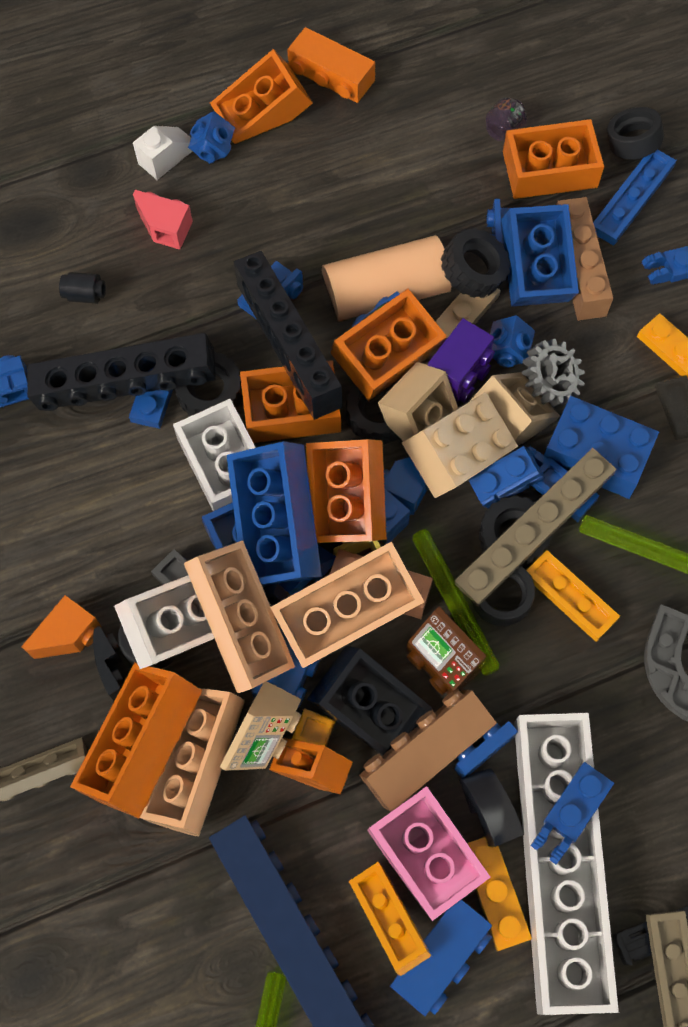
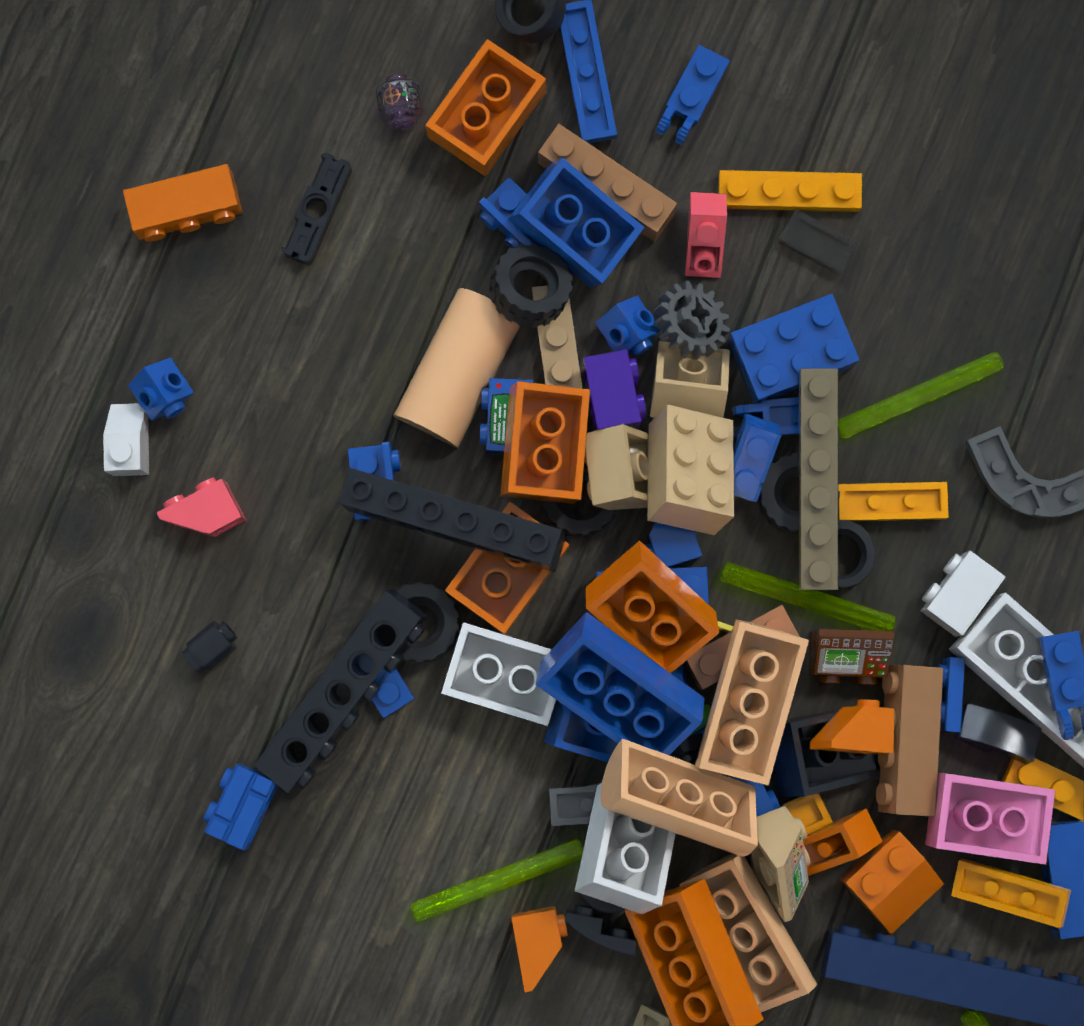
camera: 45 degrees left, 15 degrees up
orange slope [210,49,313,144] -> none
none -> black piece [281,153,352,266]
none -> clear neon green axle [410,839,584,922]
none -> coral slope [685,192,727,278]
none -> orange slope [810,700,894,754]
none -> orange slope [839,829,944,934]
none -> white brick [921,551,1005,637]

